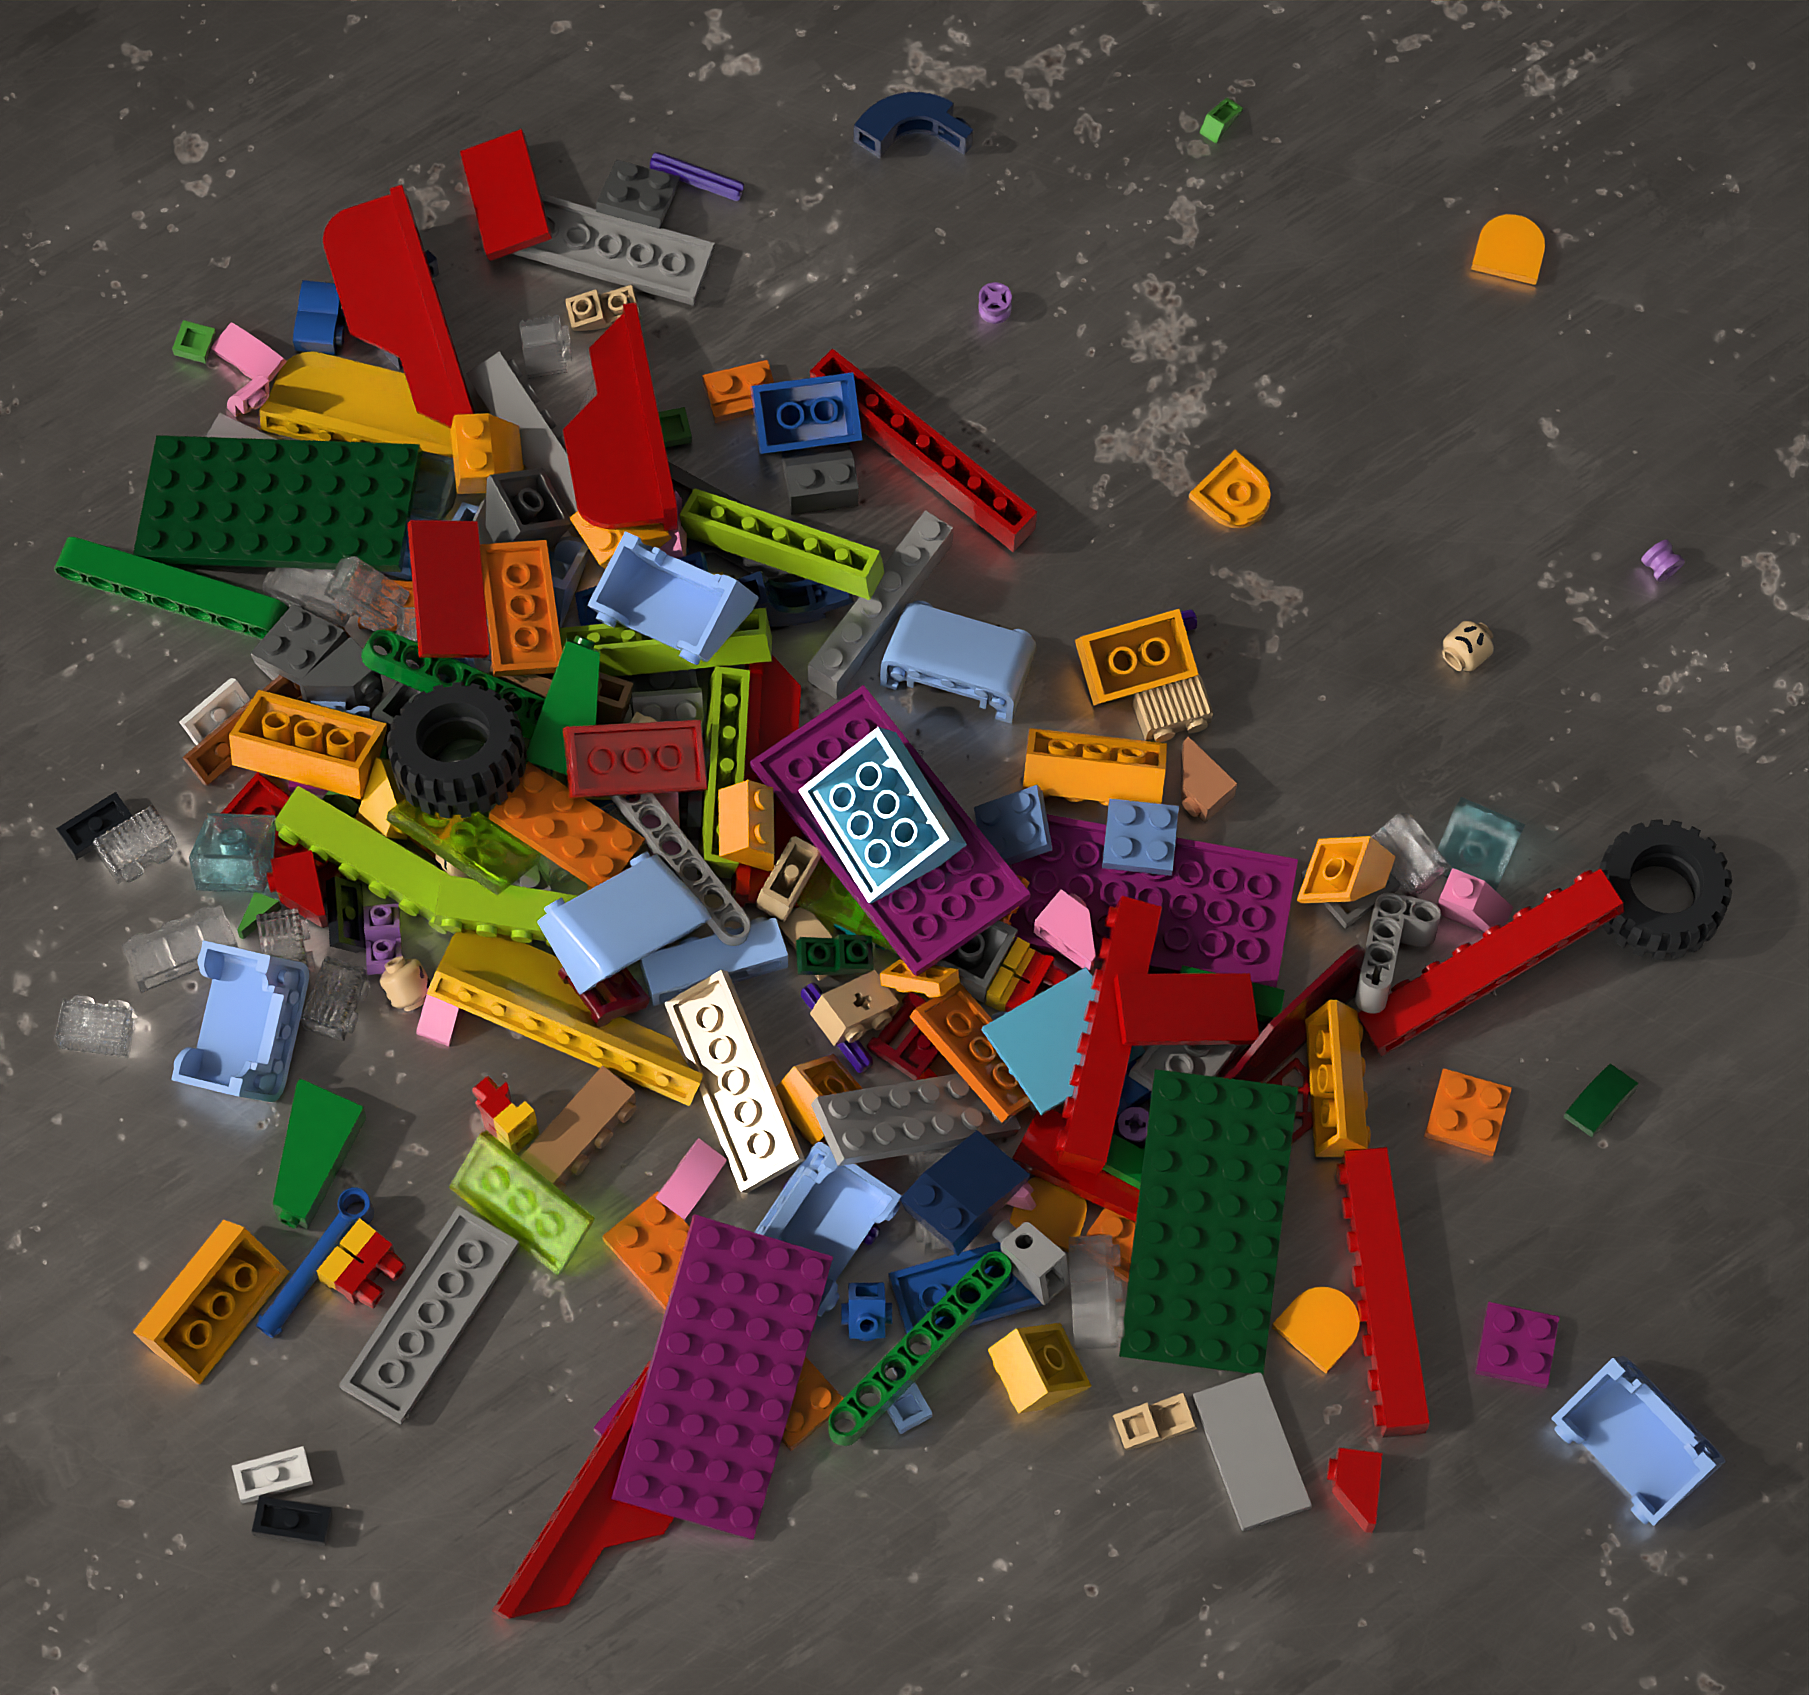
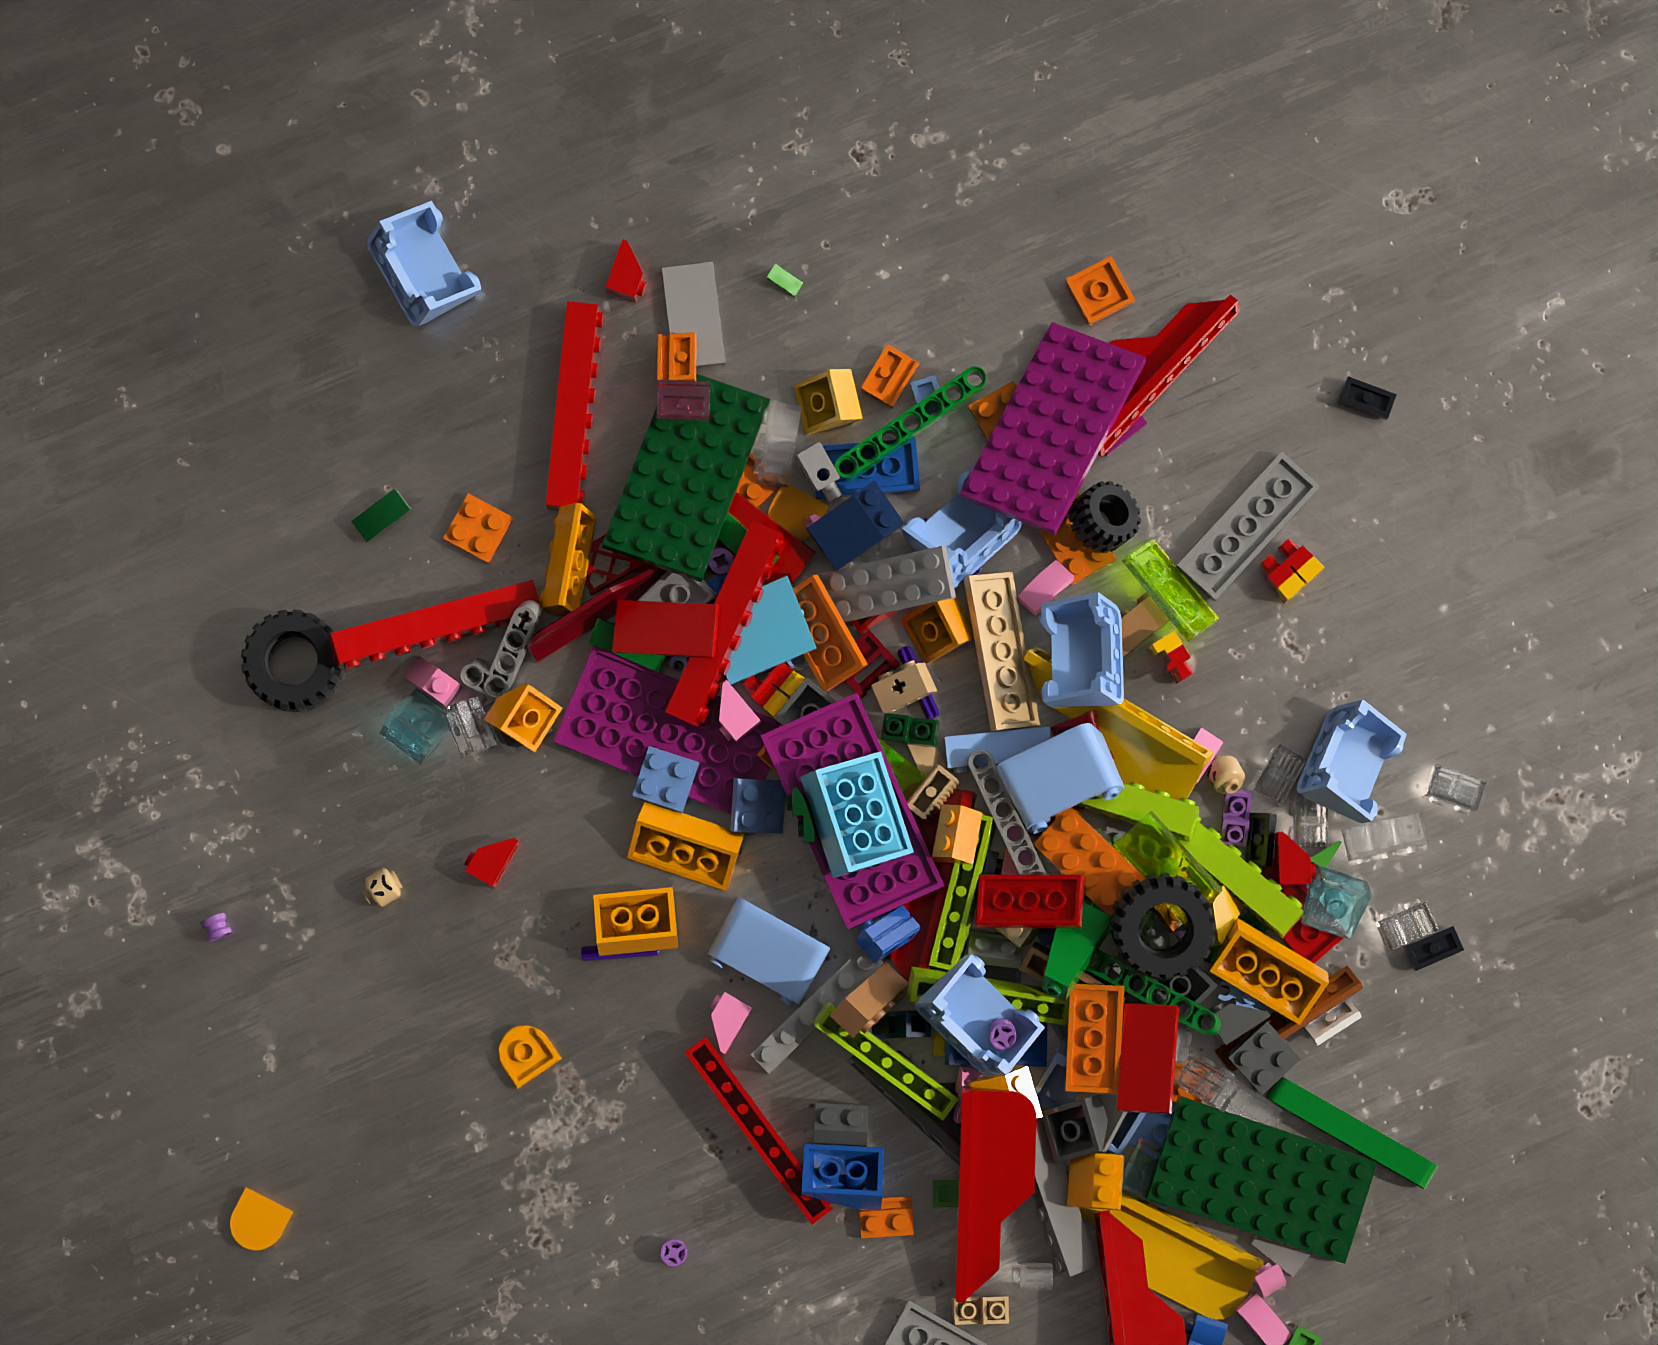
camera: 165 degrees left, 15 degrees up
light orange slope [133,1219,290,1385] -> none
white plate [232,1446,313,1504] -> none
blue piece [256,1187,374,1338] -> none
green slope [273,1078,366,1229] -> none
blue brick [841,1282,892,1341] -> none
light orange plate [880,959,960,998] -> none
tan slope [1113,1393,1197,1450] -> none
tan brick [1133,675,1213,742] -> none
nougat slope [1181,737,1237,823] -> none
light orange tile [1272,1287,1360,1374] -> none
magenta plate [1475,1302,1560,1389] -> none
none -> red slope [464,838,521,888]
none -> orange plate [657,332,697,386]
none -> clear pink plate [657,380,710,420]
none -> bright pink slope [710,992,752,1054]
none -> piece [767,264,803,297]
none -> dark green slope [787,788,815,843]
none -> medium nougat brick [830,962,908,1038]
none -> blue brick [856,905,920,963]
none -> orange plate [861,344,919,408]
none -> medium lavender wheel [989,1018,1017,1050]
none -> light blue windscreen [1039,592,1124,707]
none -> orange plate [1065,256,1136,326]
none -> black tyre [1069,481,1141,553]

